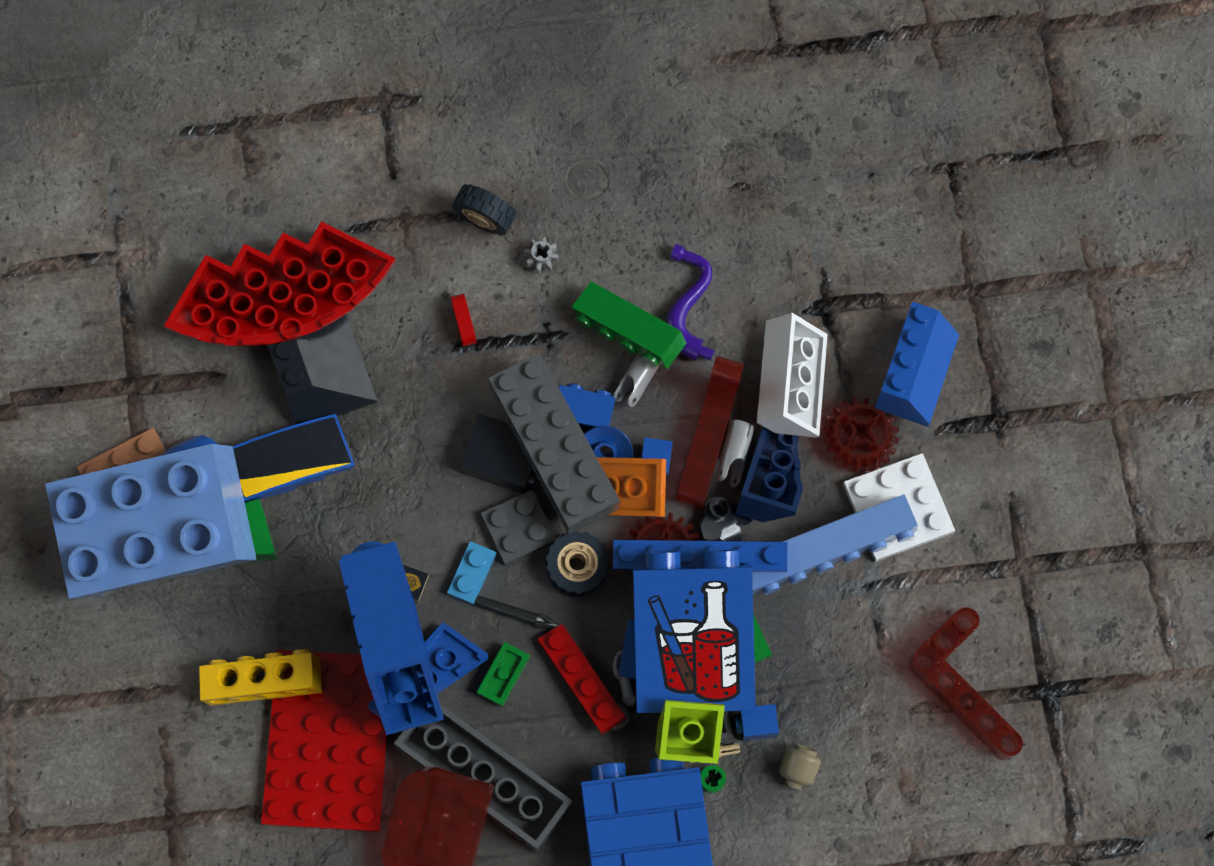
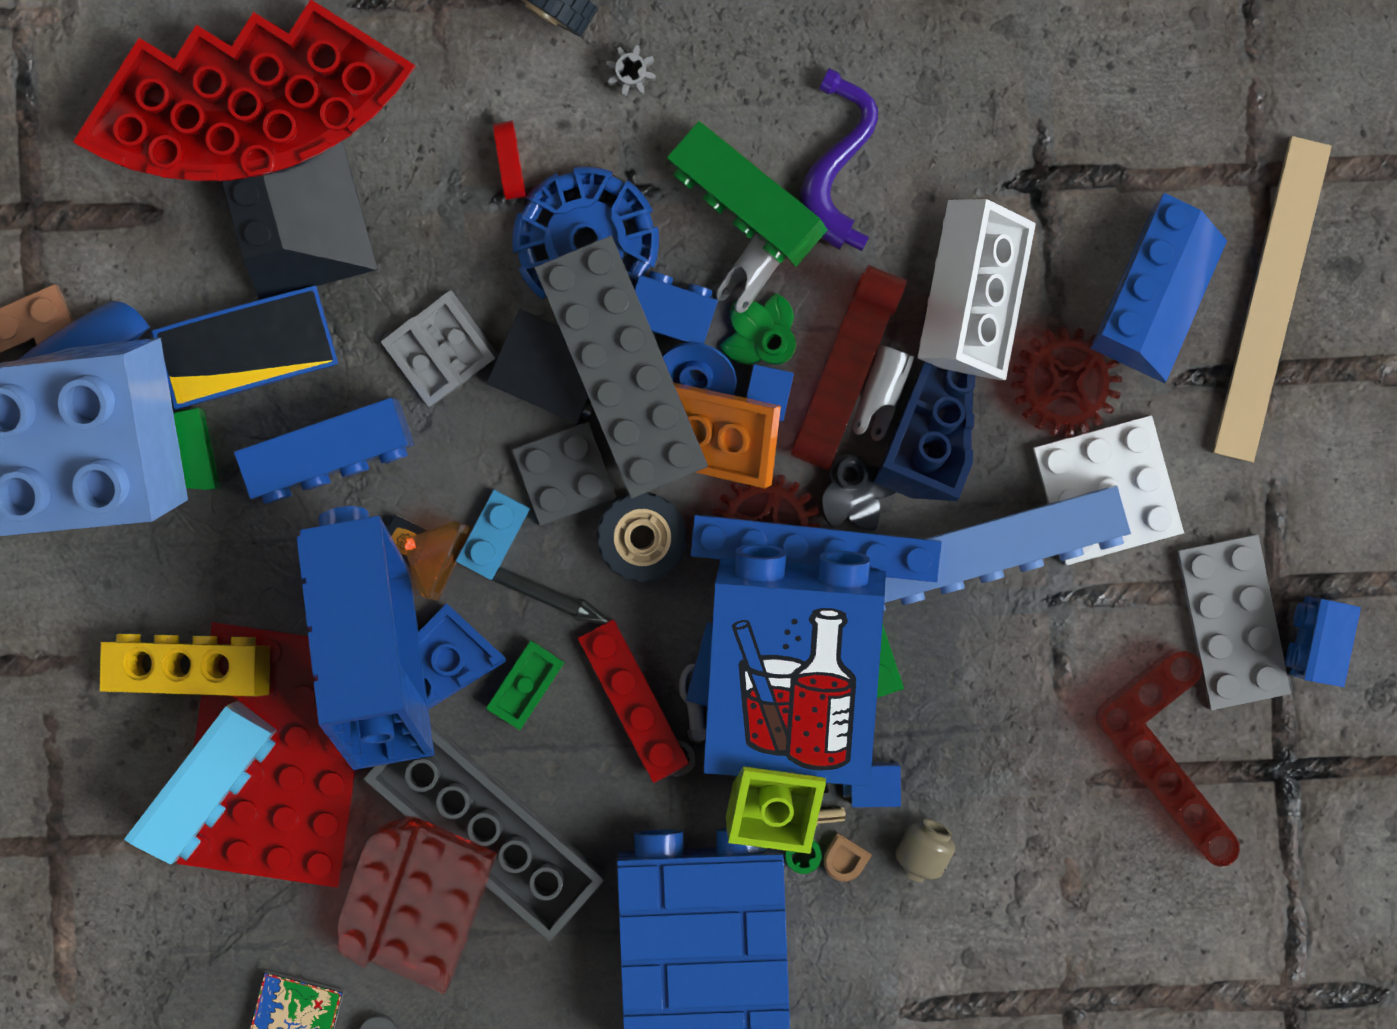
camera: 10 degrees right, 15 degrees up
none -> medium azure slope [124,701,277,864]
none -> blue brick [234,398,415,504]
none -> light grey slope [381,291,499,407]
none -> clear orange slope [402,521,473,601]
none -> blue plate [512,166,659,301]
none -> green plate [720,293,796,365]
none -> medium nougat tile [823,832,872,882]
none -> light grey plate [1176,534,1291,710]
none -> tan tile [1212,136,1332,463]
none -> blue slope [1285,596,1361,687]

